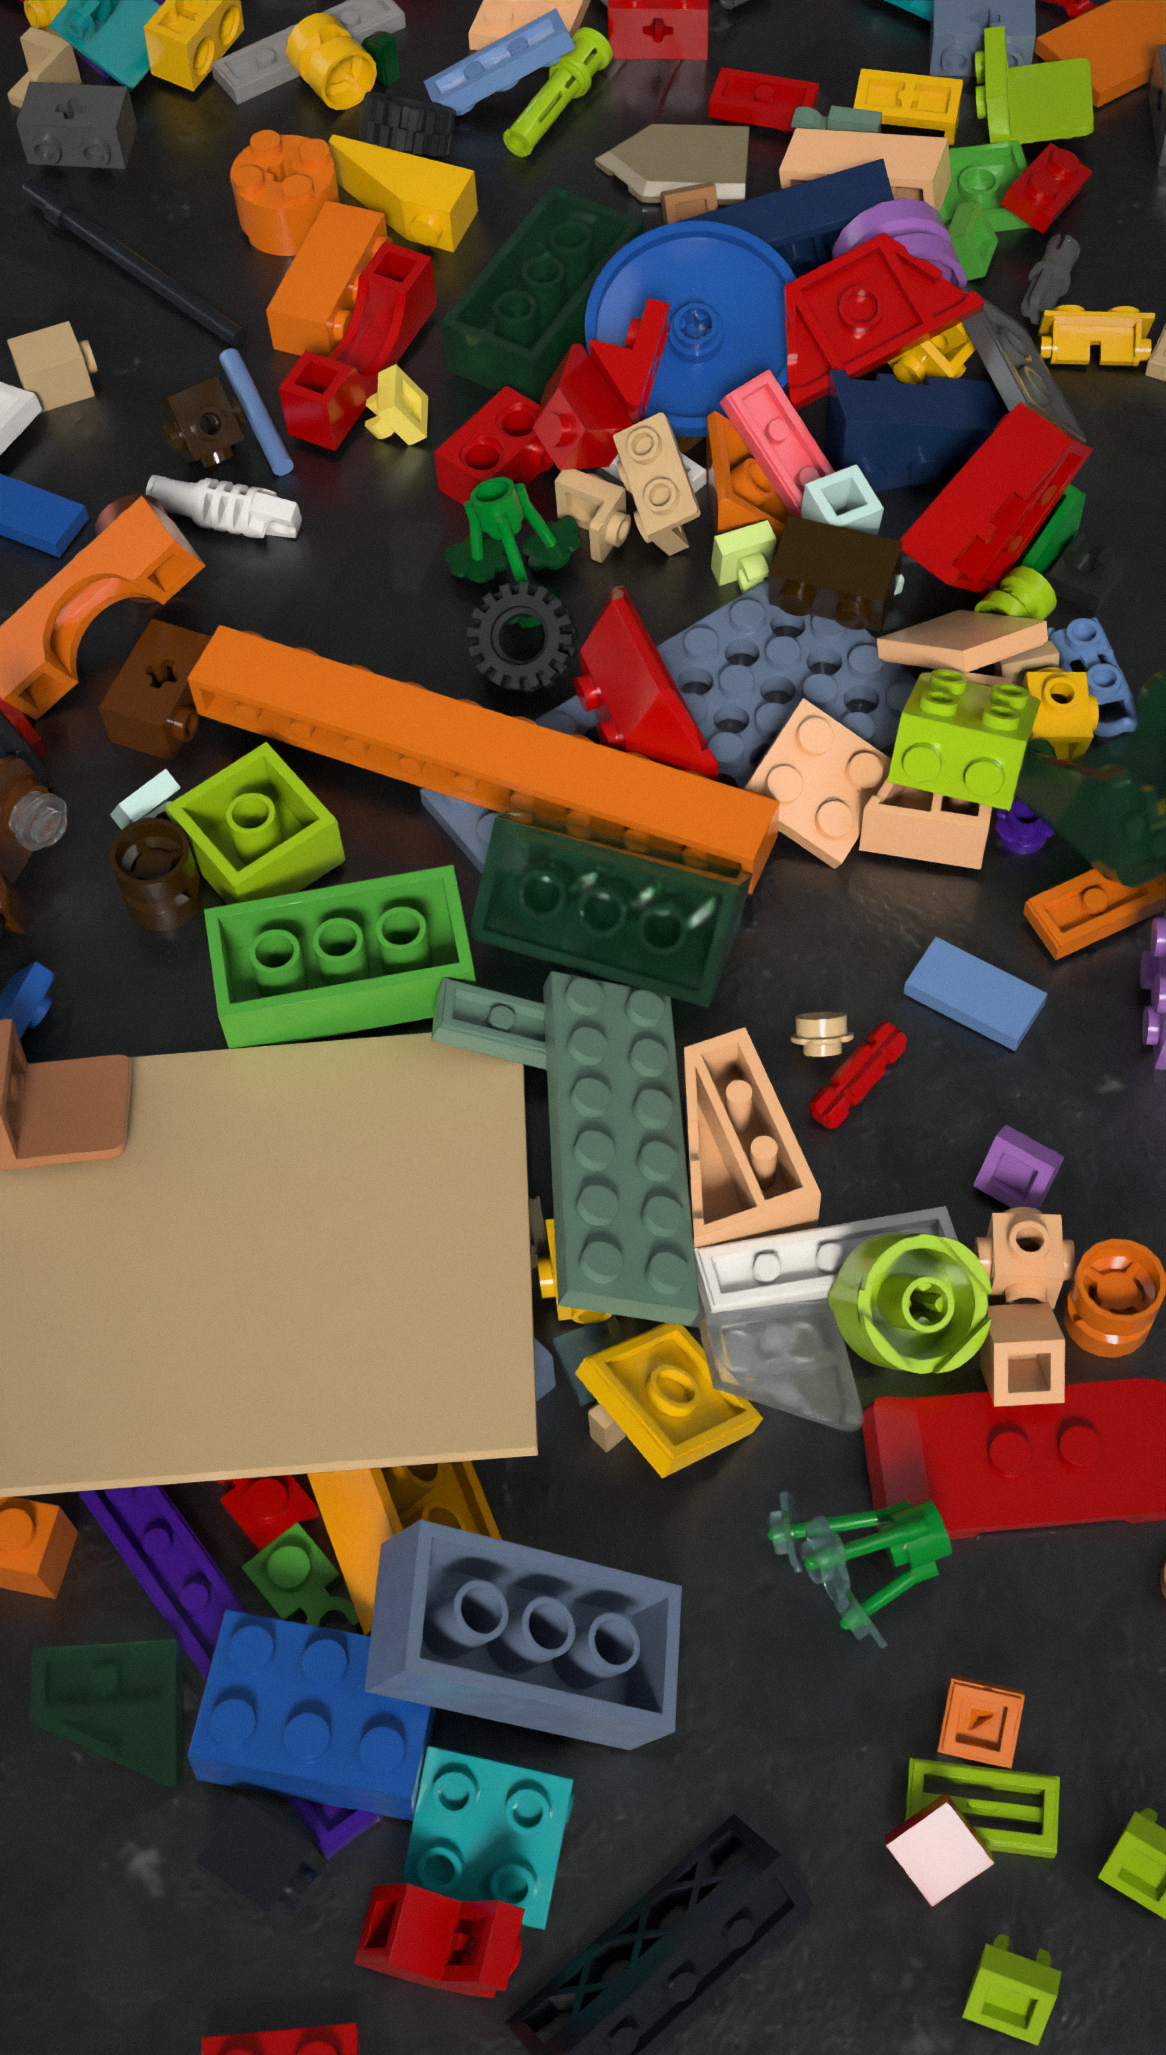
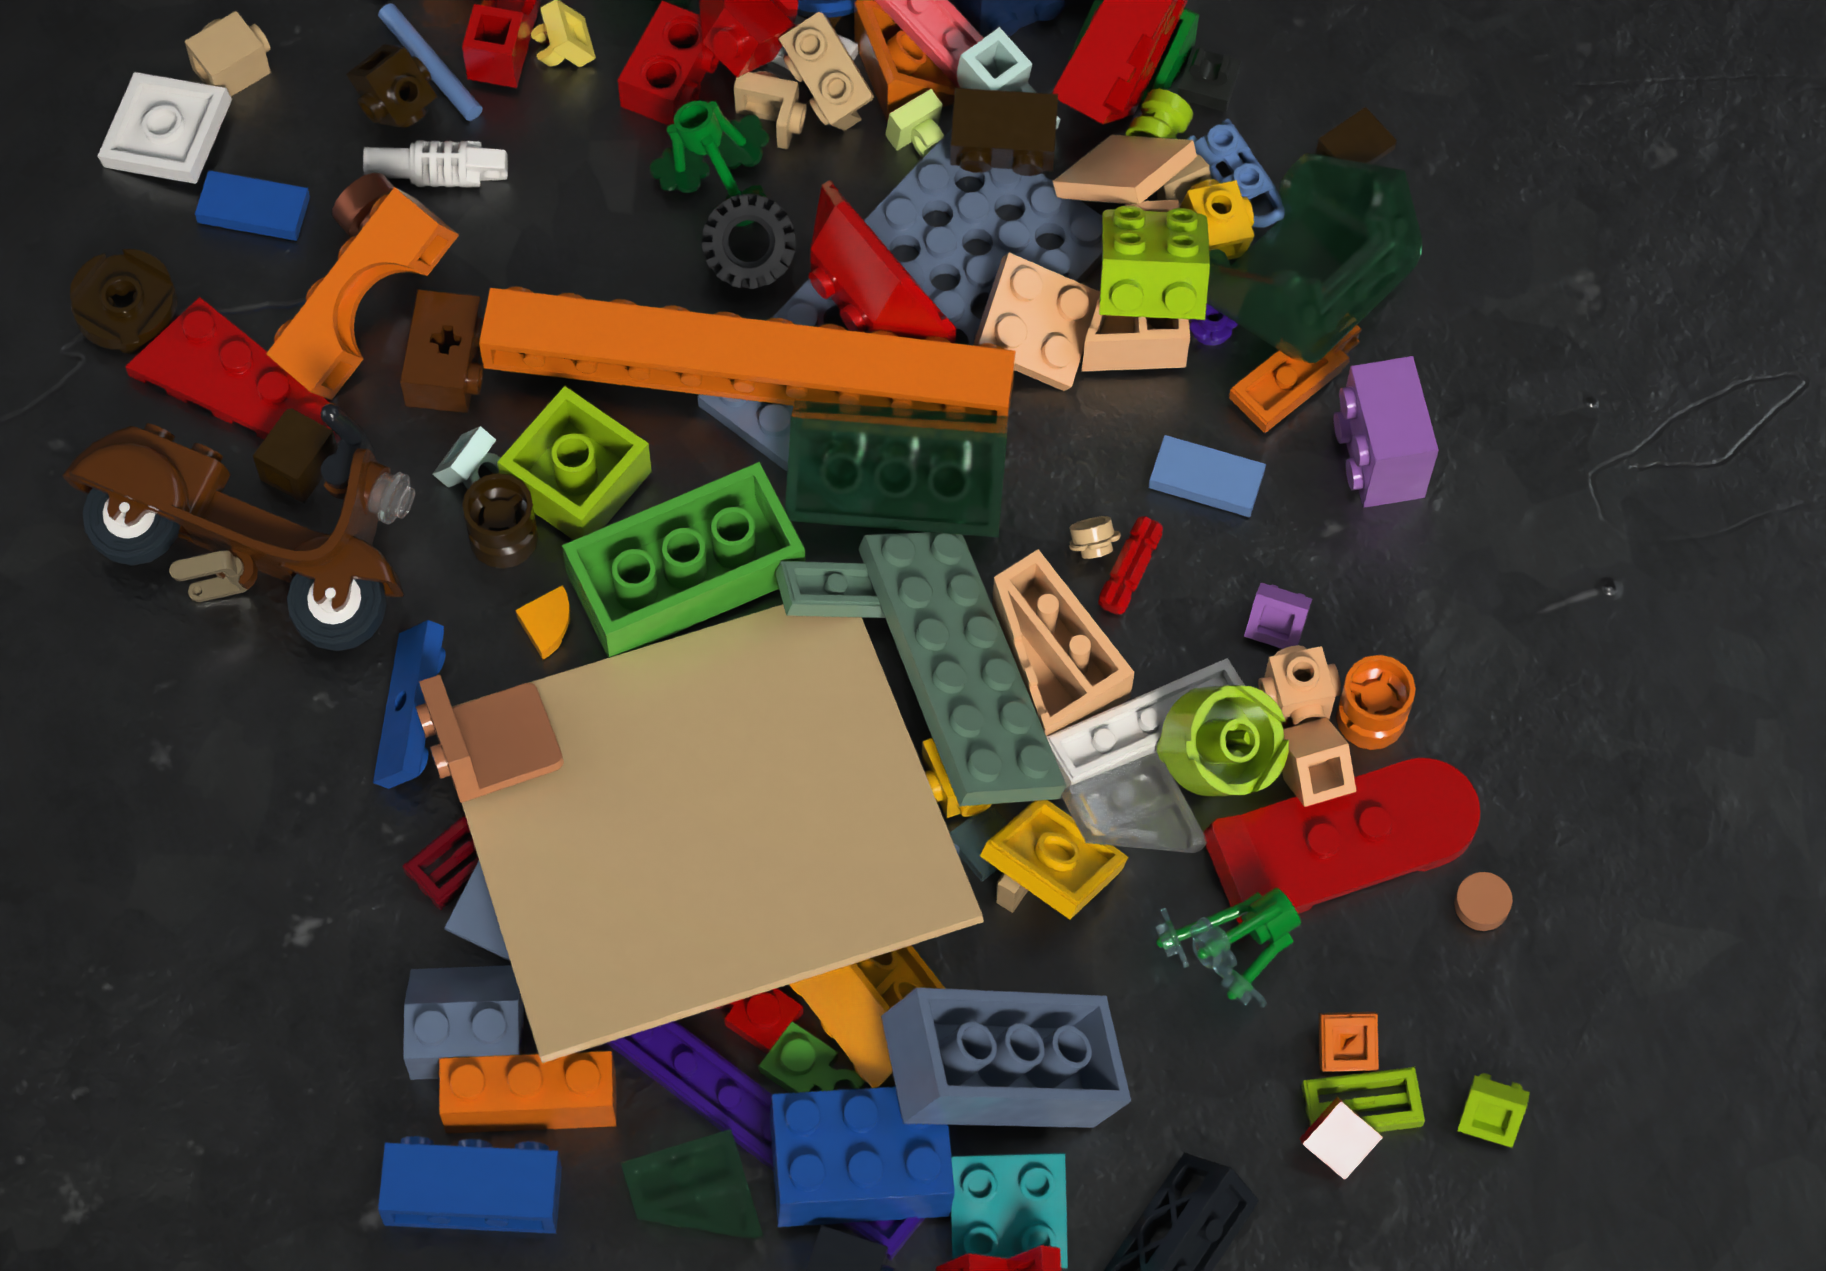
camera: 20 degrees left, 5 degrees up
lime tile [962,1934,1062,2046] -> none
none -> light orange tile [515,585,570,660]

